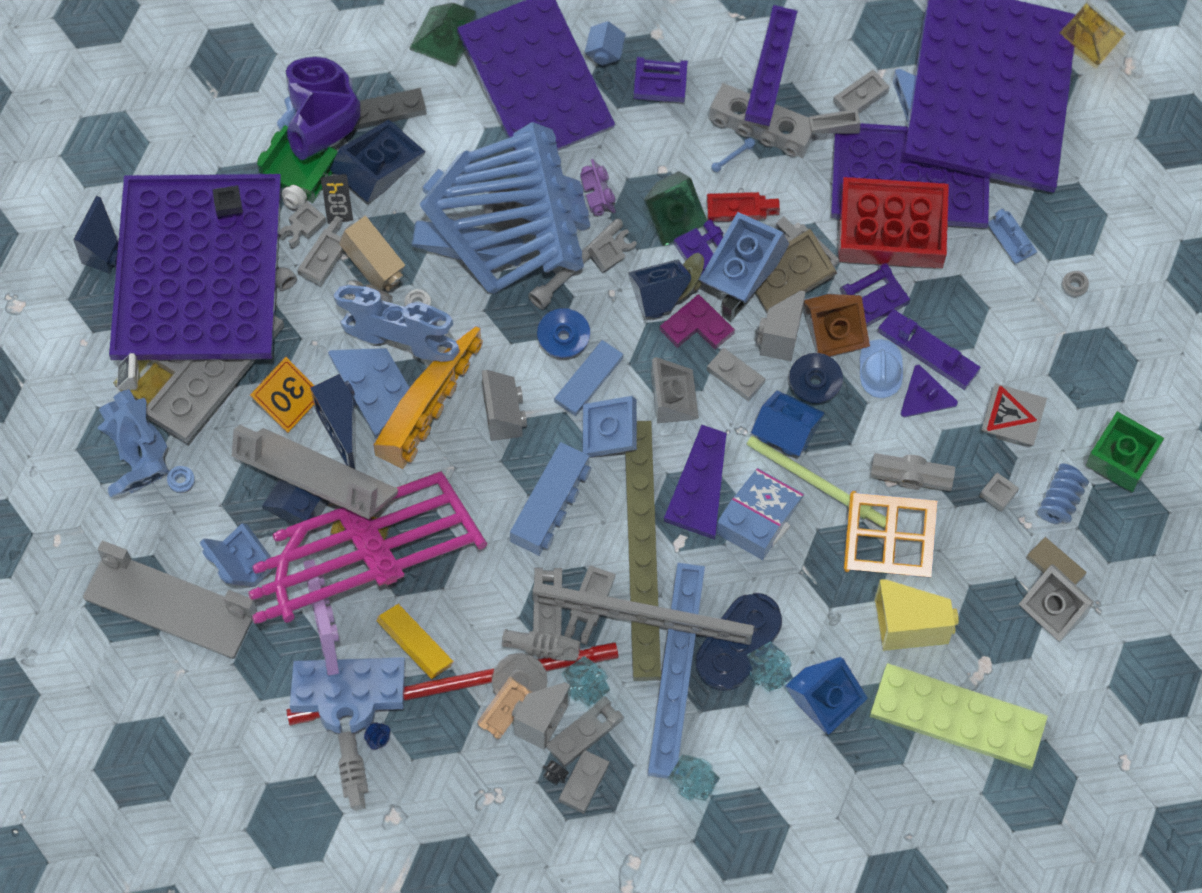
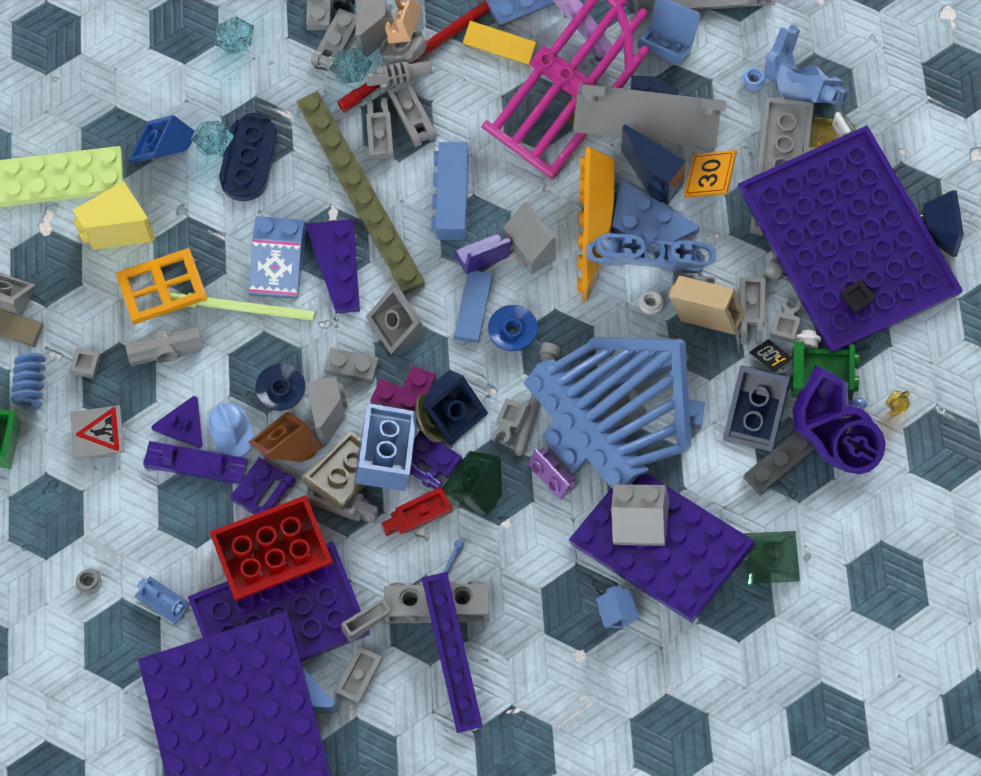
camera: 160 degrees right, 0 degrees up
light grey tile [533,582,754,645] -> none
medium blue plate [583,396,637,457] -> none
dark purple plate [634,57,688,103] -> none
medium blue plate [648,563,705,780] -> none
blue slope [751,390,825,456] -> none
none -> dark purple panel [454,234,512,274]
none -> light grey slope [611,484,669,546]
none -> clear yellow plate [886,390,911,417]

